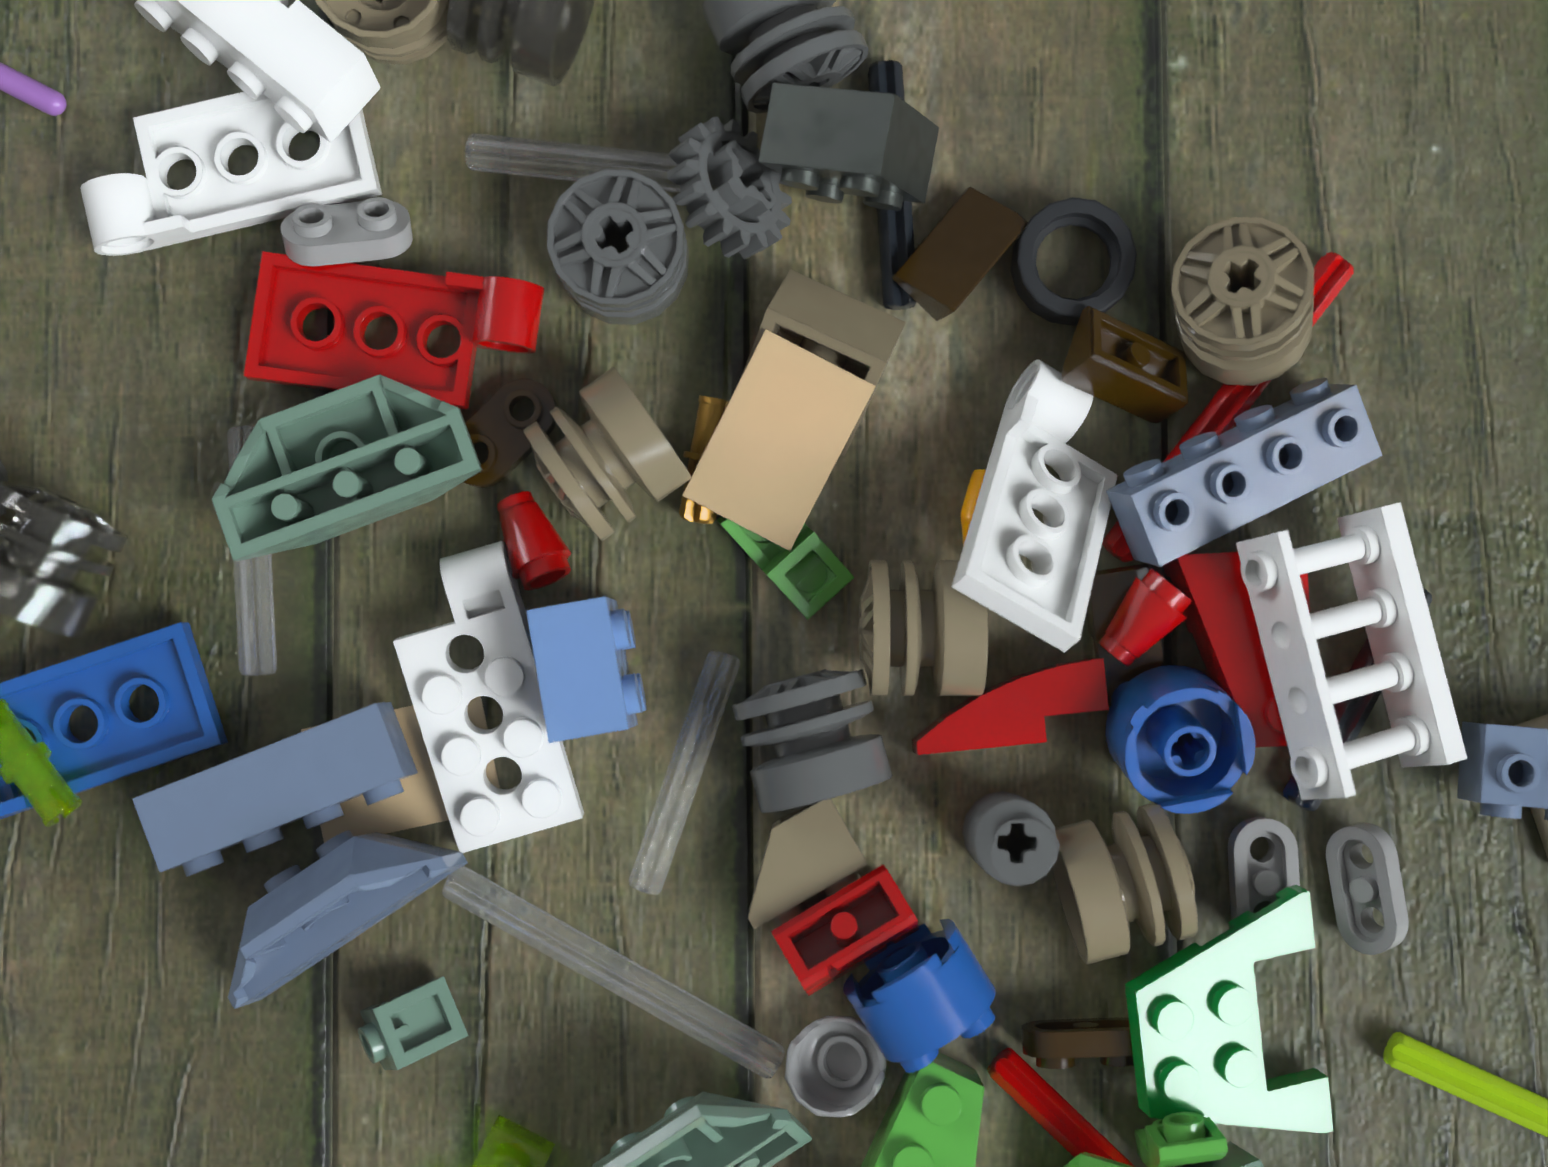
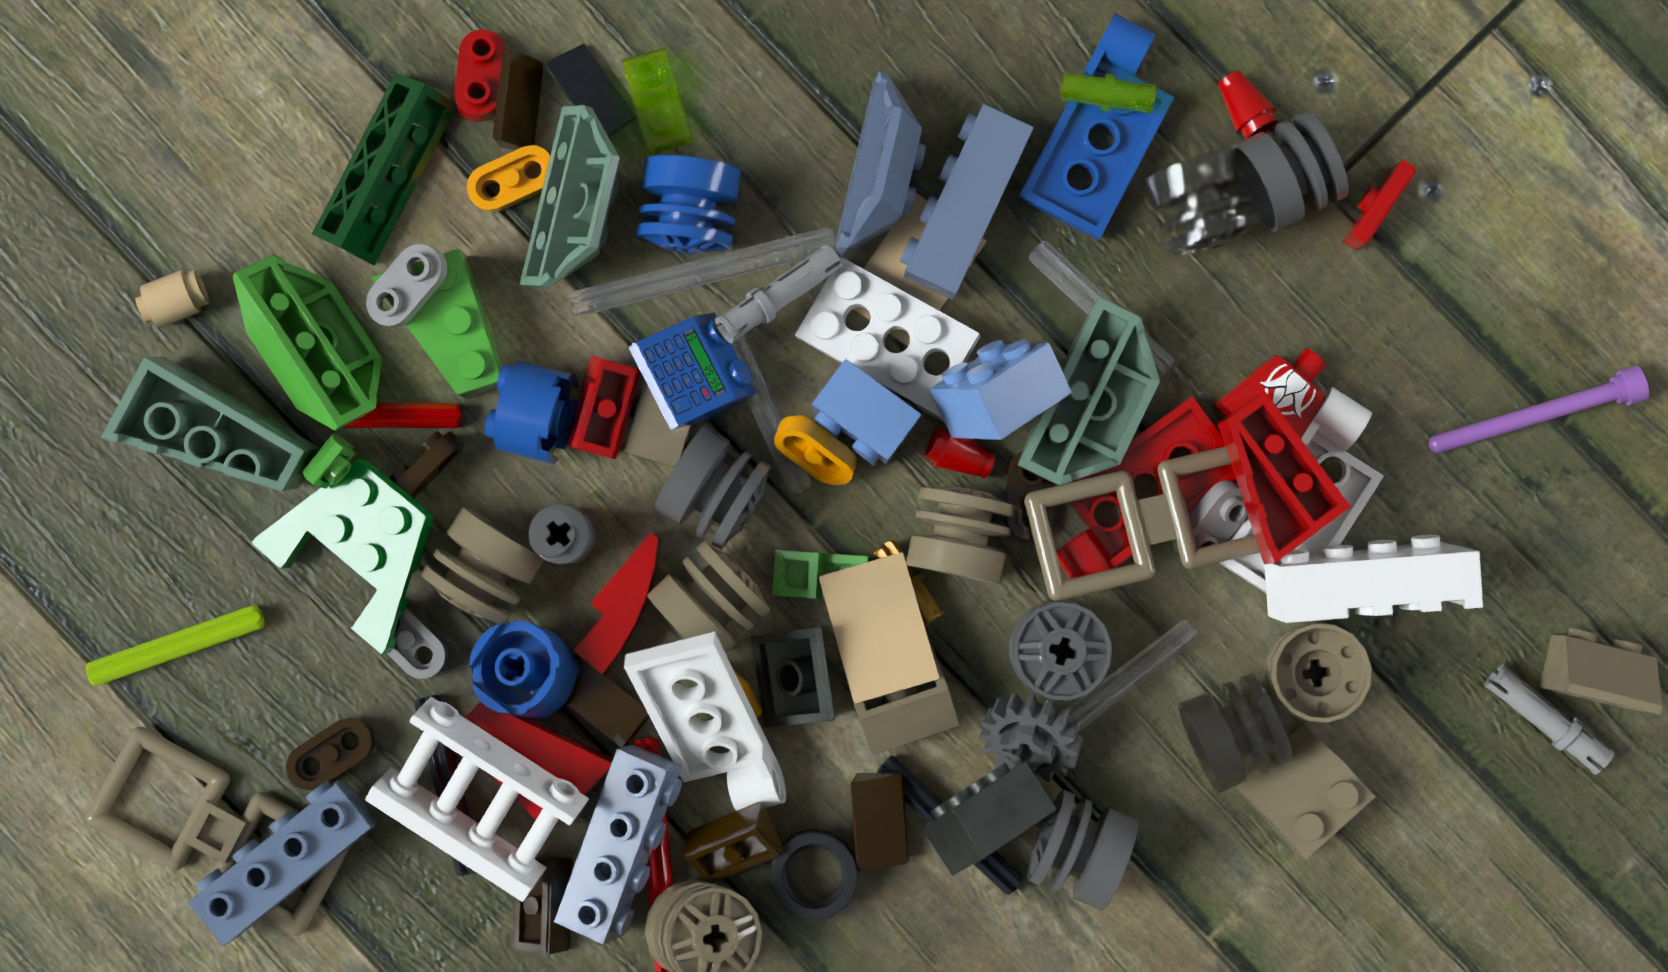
camera: 140 degrees right, 0 degrees up
sand green bracket [358,976,469,1070] -> none
light grey hair [785,1016,887,1118] -> none
red cone [1098,568,1192,667] -> none
light grey plate [1326,822,1409,955] -> none
none -> dark brown plate [286,717,375,790]
none -> dark brown slope [513,857,573,954]
none -> blue slope [628,313,757,430]
none -> blue wheel [636,155,741,254]
none -> light grey pin [715,244,842,344]
none -> pearl dark grey slope [751,626,835,727]
none -> light orange plate [774,415,857,485]
none -> medium blue brick [929,339,1072,440]
none -> dark tan bar [1024,447,1260,601]
none -> torso [1213,348,1326,439]
none -> red wedge [1218,391,1351,564]

